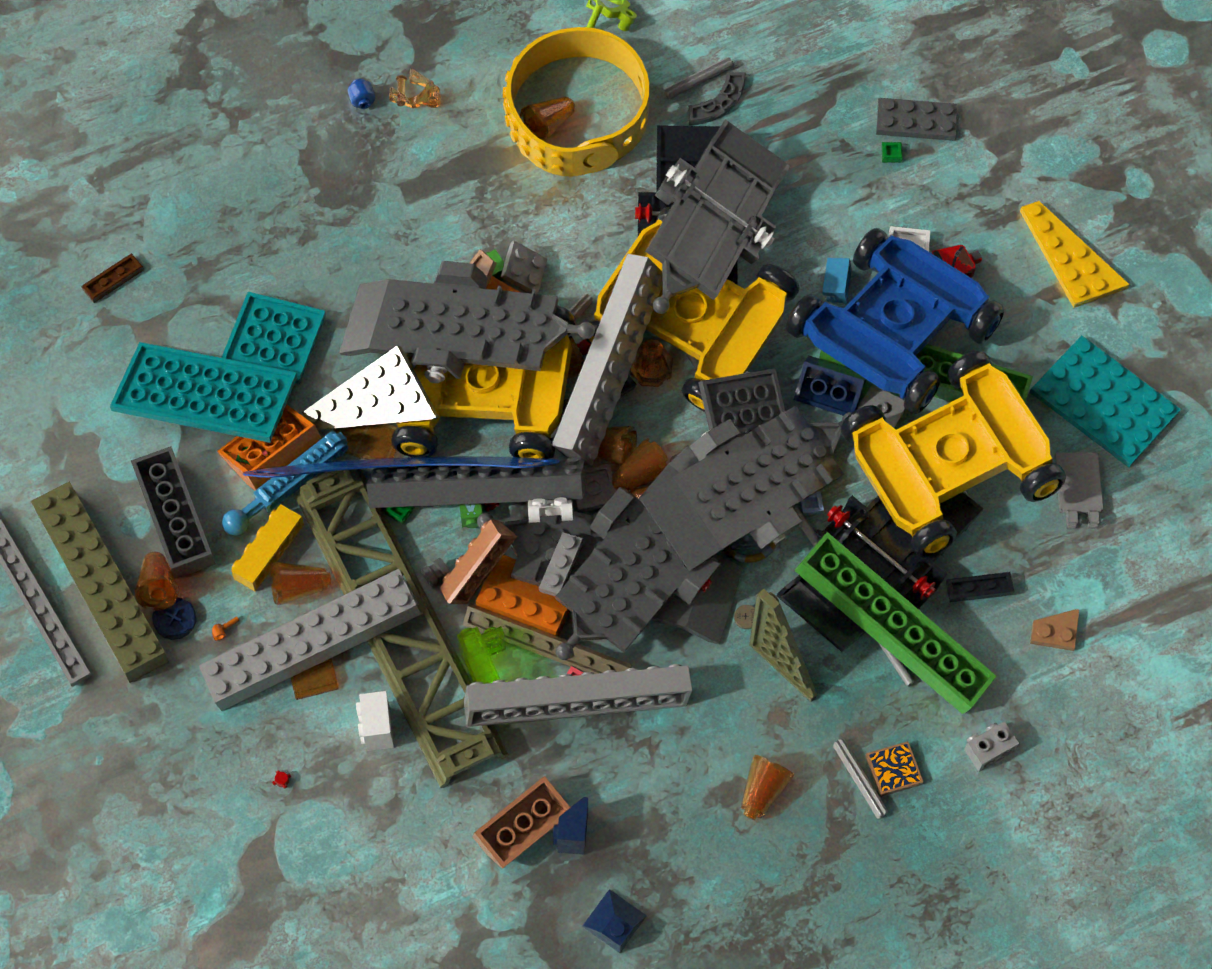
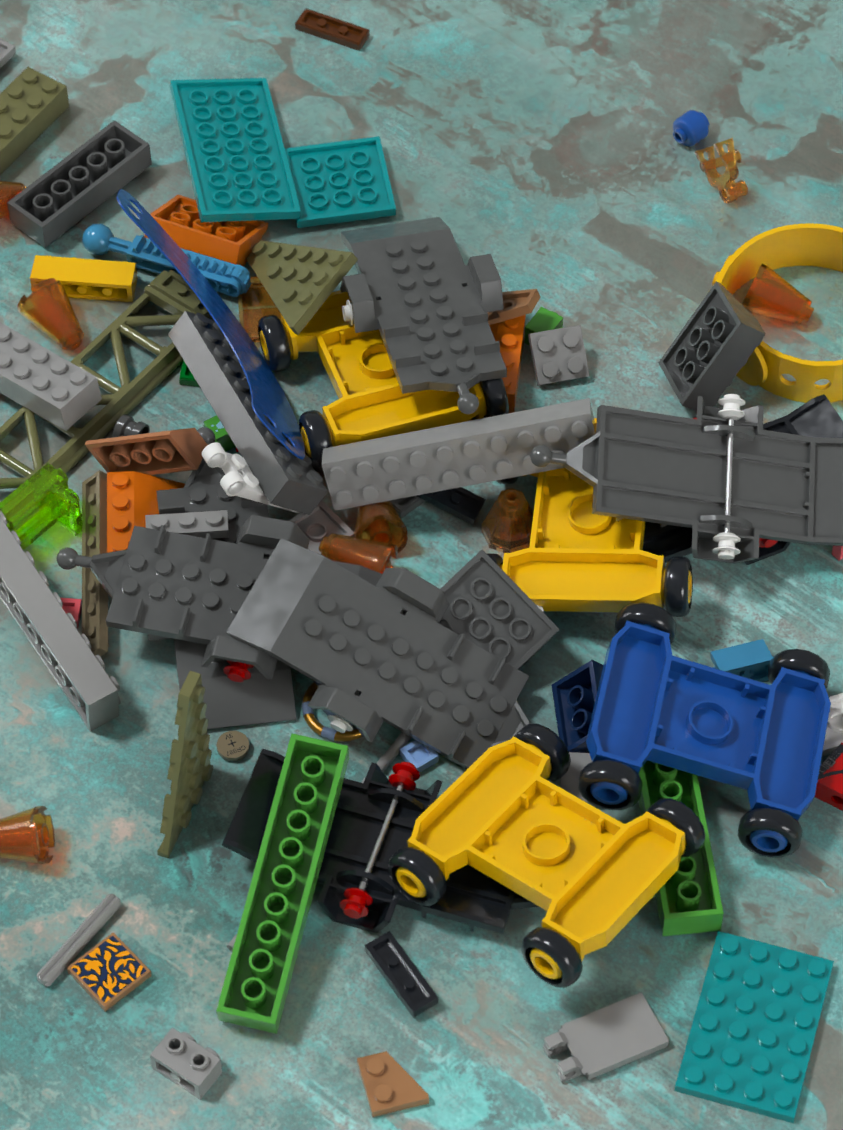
camera: 65 degrees right, 10 degrees down
none -> dark grey slope [658,281,766,412]

